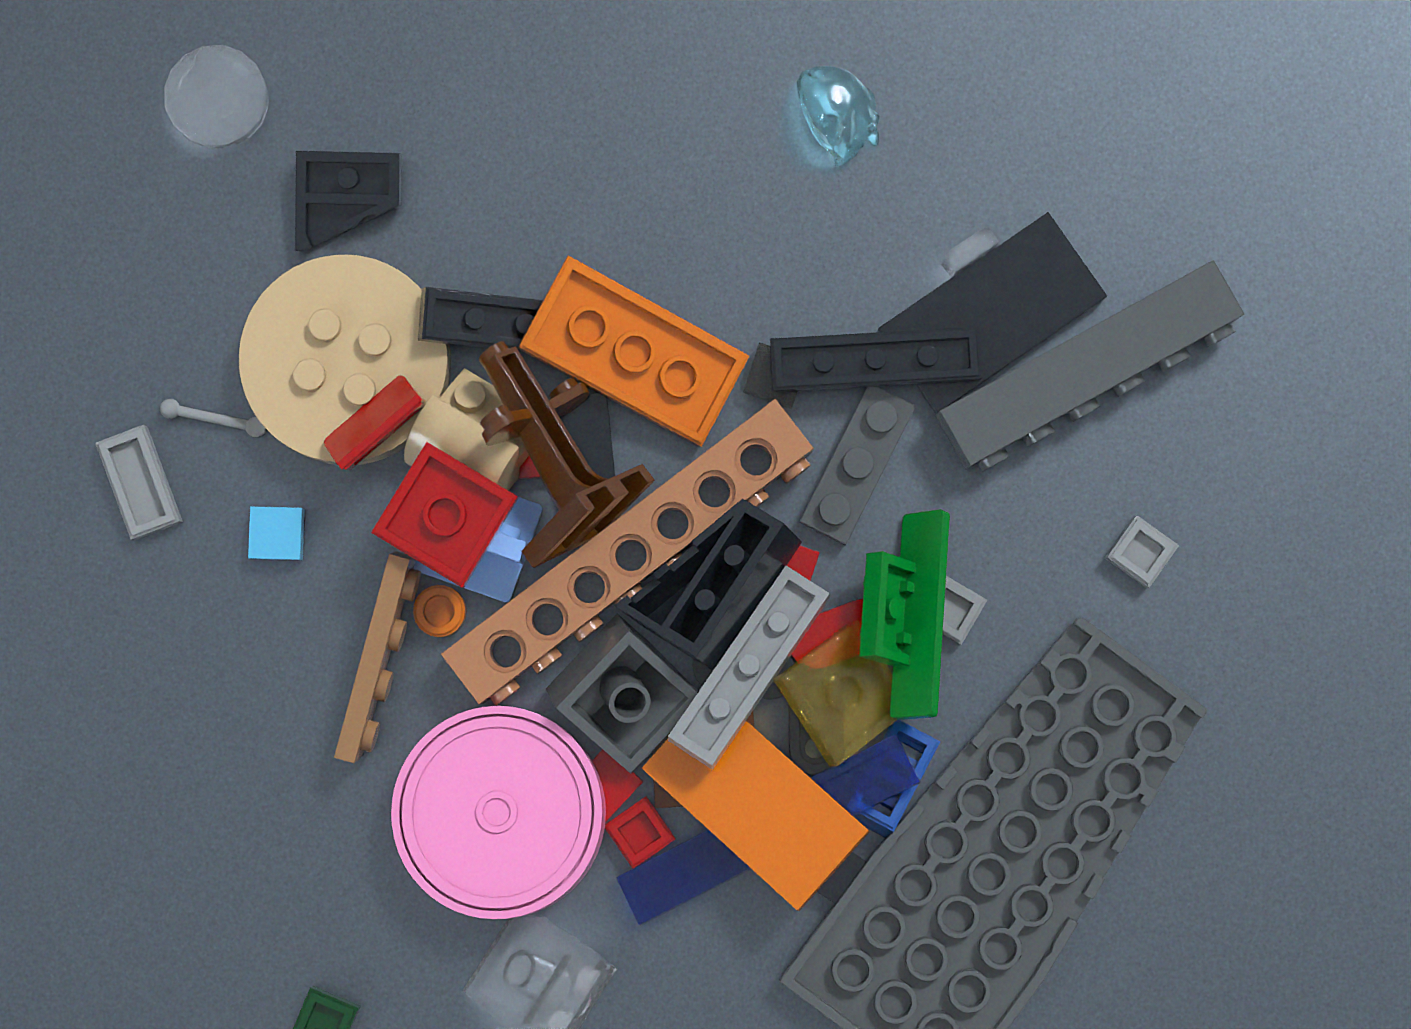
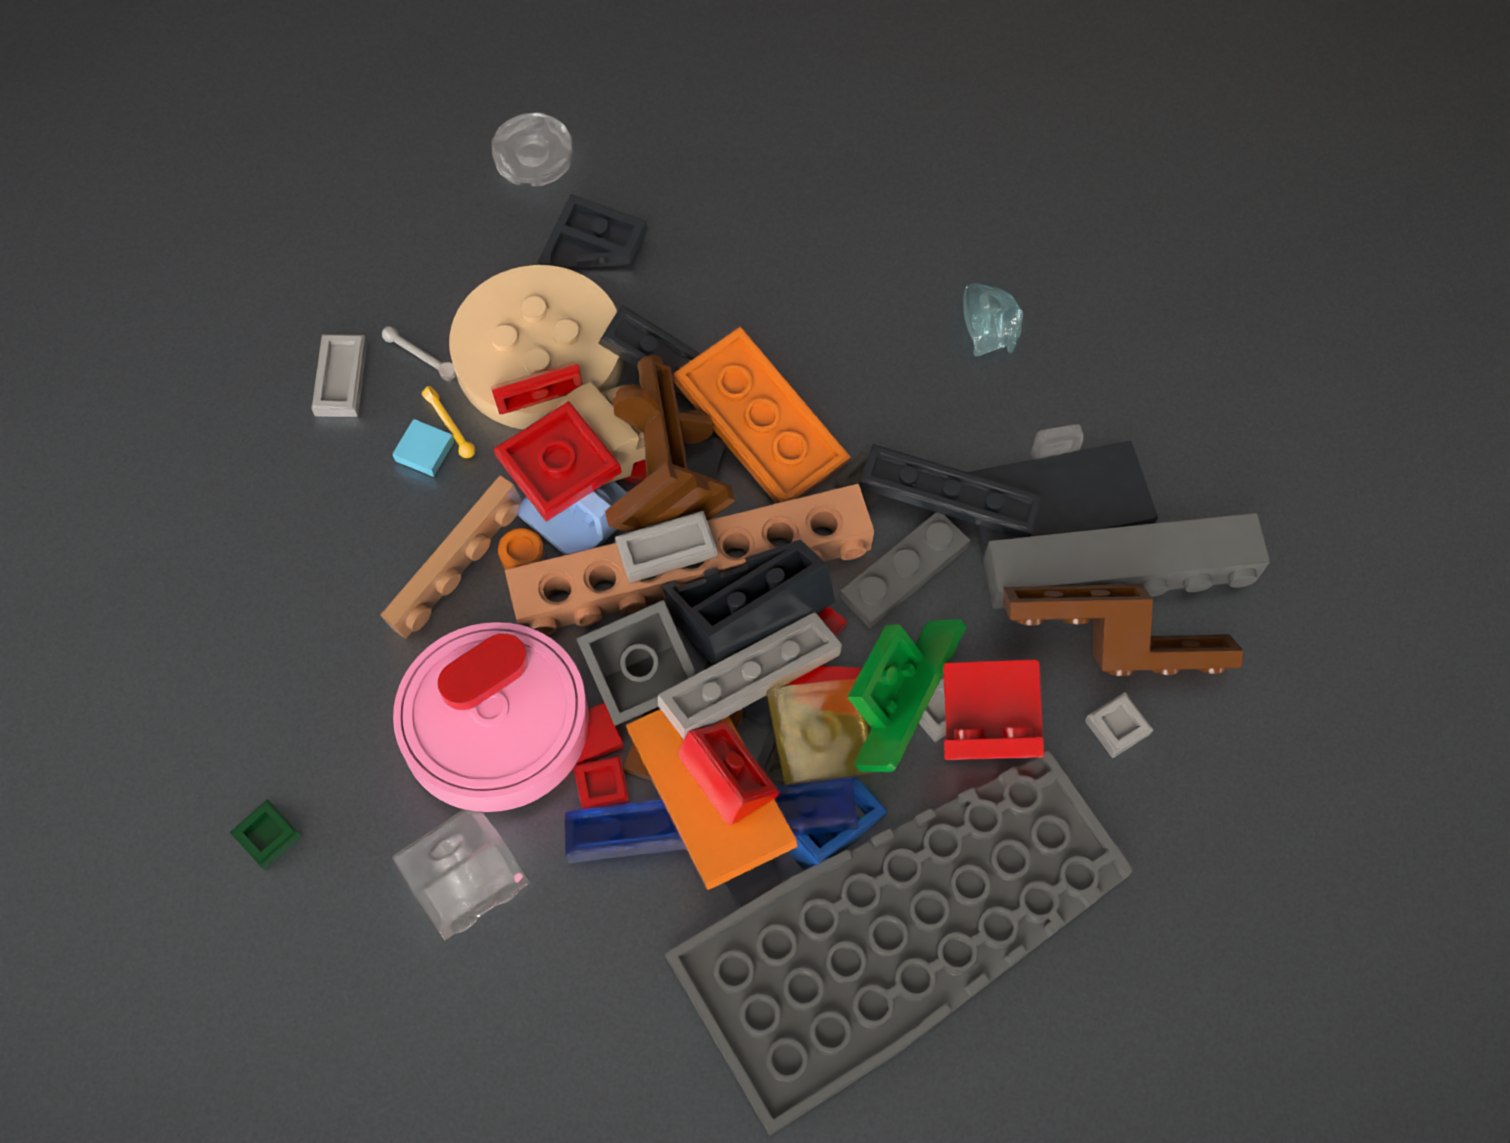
camera: 20 degrees right, 20 degrees down
none -> yellow hinge [422,386,476,459]
none -> red tile [437,633,528,710]
none -> light grey tile [615,511,718,583]
none -> red slope [678,721,780,825]
none -> red bracket [943,660,1044,760]
none -> reddish brown bracket [1002,584,1243,676]

